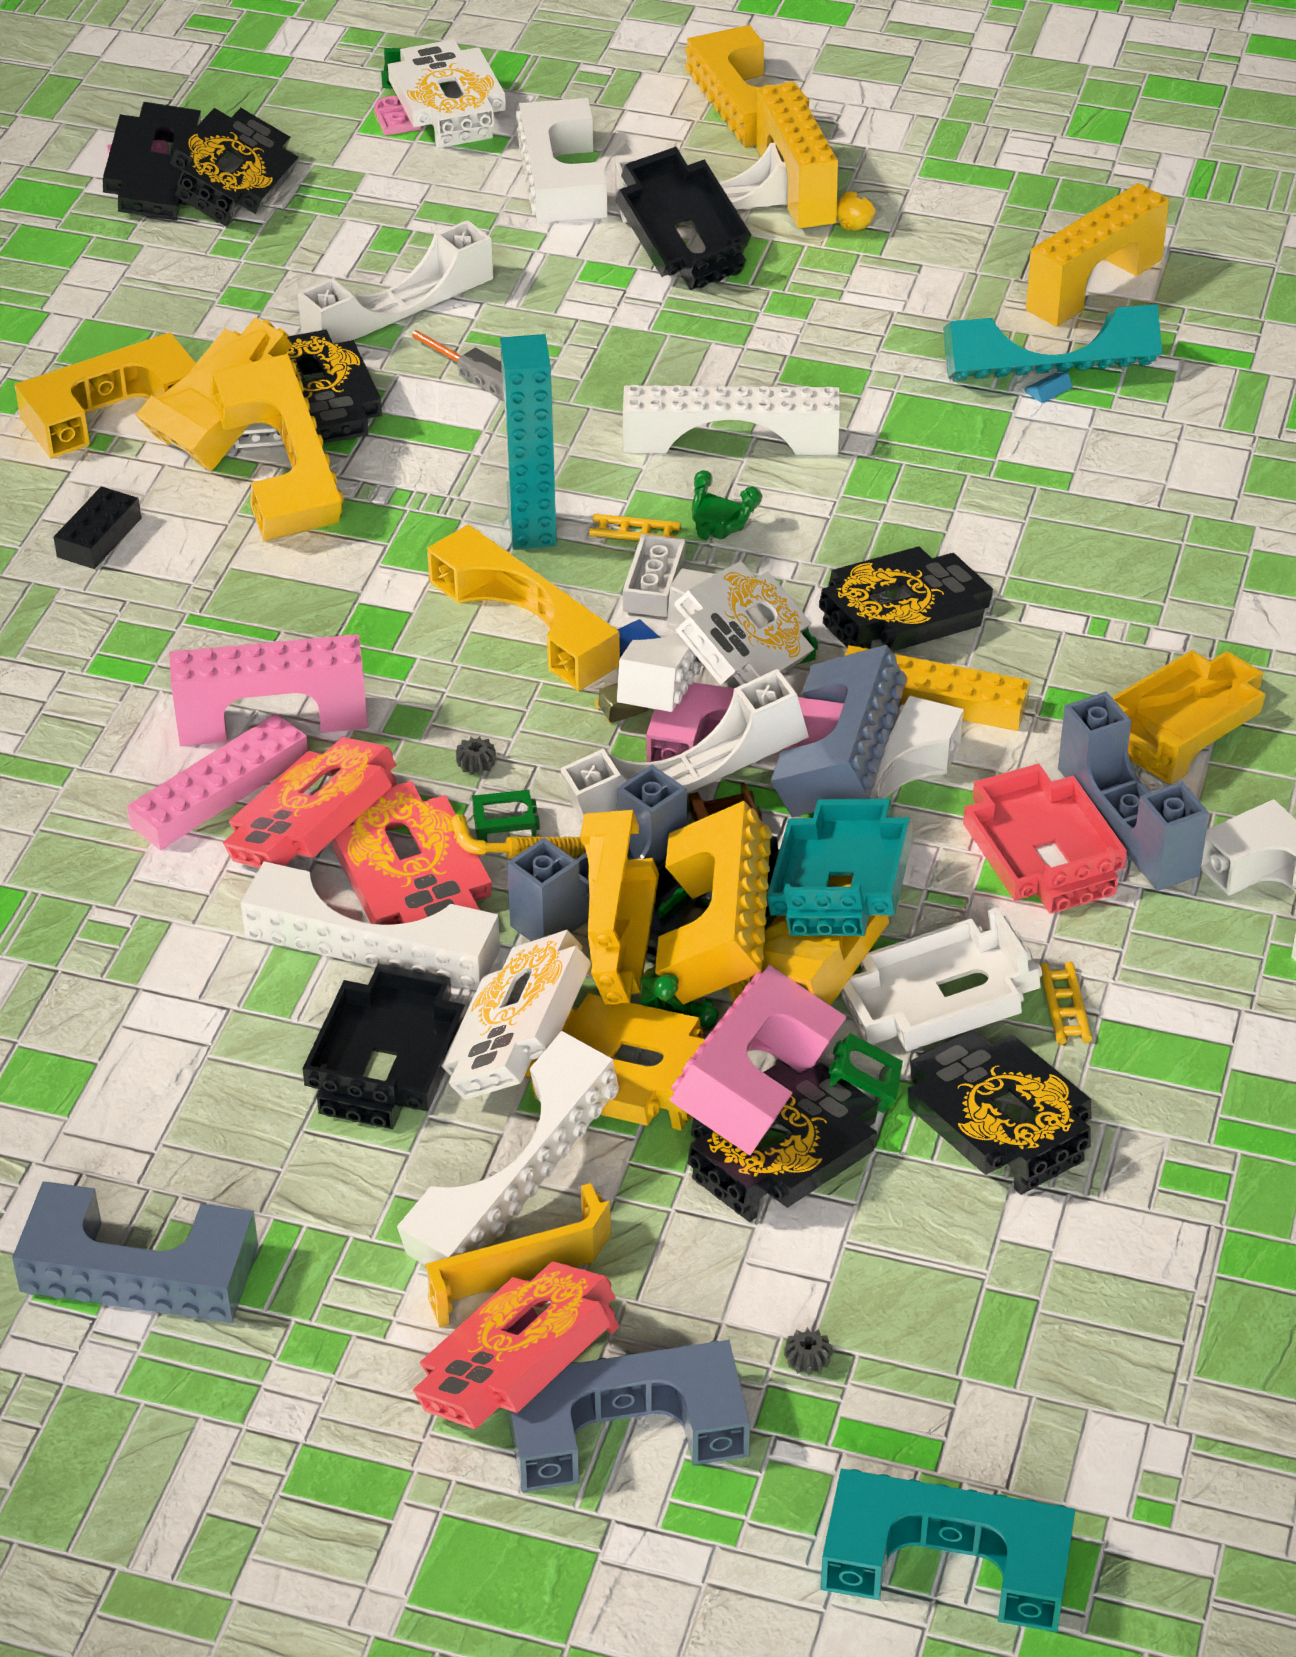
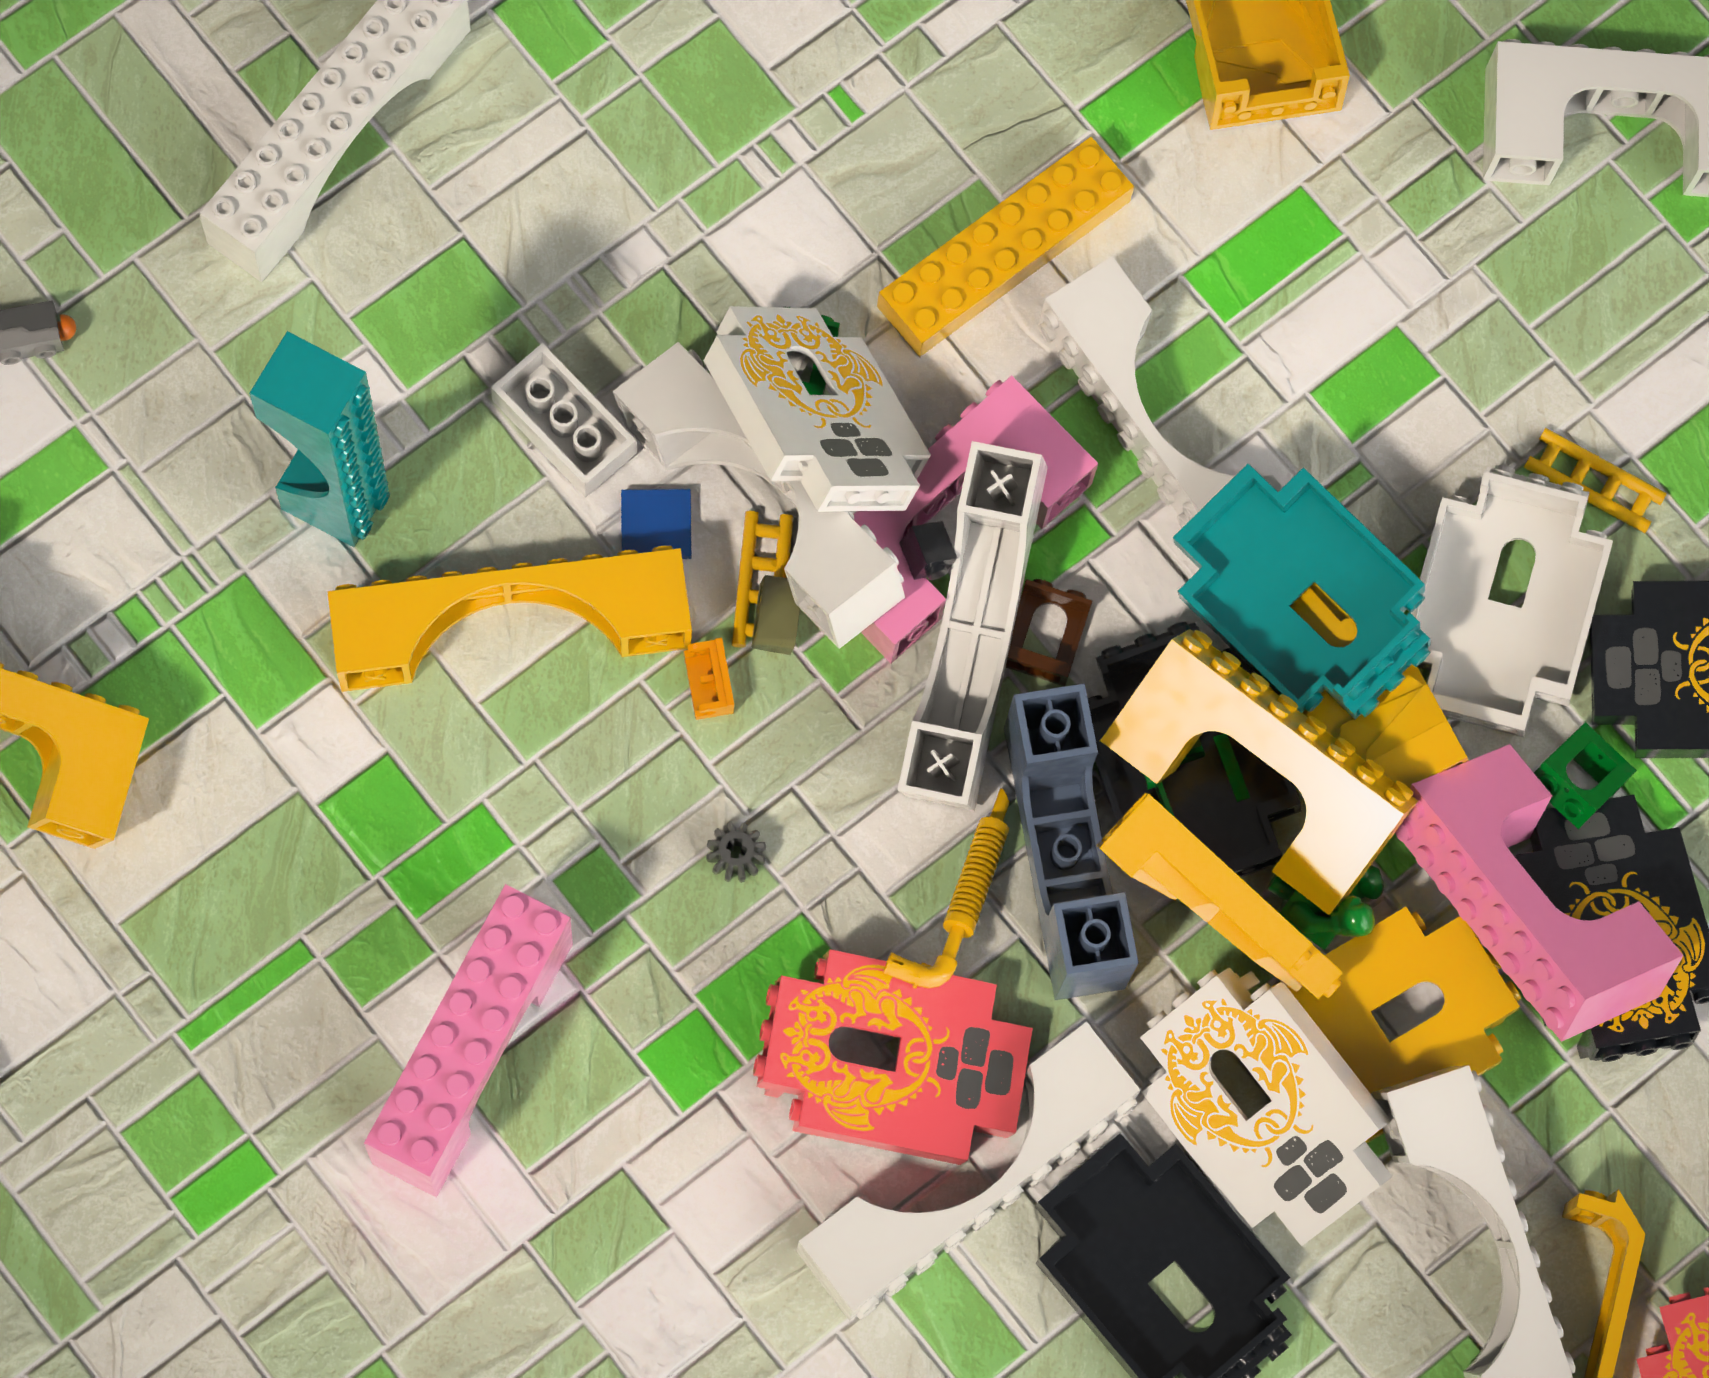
camera: 65 degrees left, 30 degrees up
bright pink brick [127,713,308,850] -> none
coral panel [223,737,397,868] -> none
green panel [472,790,540,843] -> none
yellow bar [589,514,681,541] -> none
green torso [691,470,763,540] -> none
sand blue arch [771,645,907,817] -> none
black panel [819,546,993,651] -> none
coral panel [963,763,1127,914] -> none
sand blue arch [1058,691,1209,891] -> none
none -> light orange hinge [684,637,734,720]
none -> black brick [899,521,957,580]

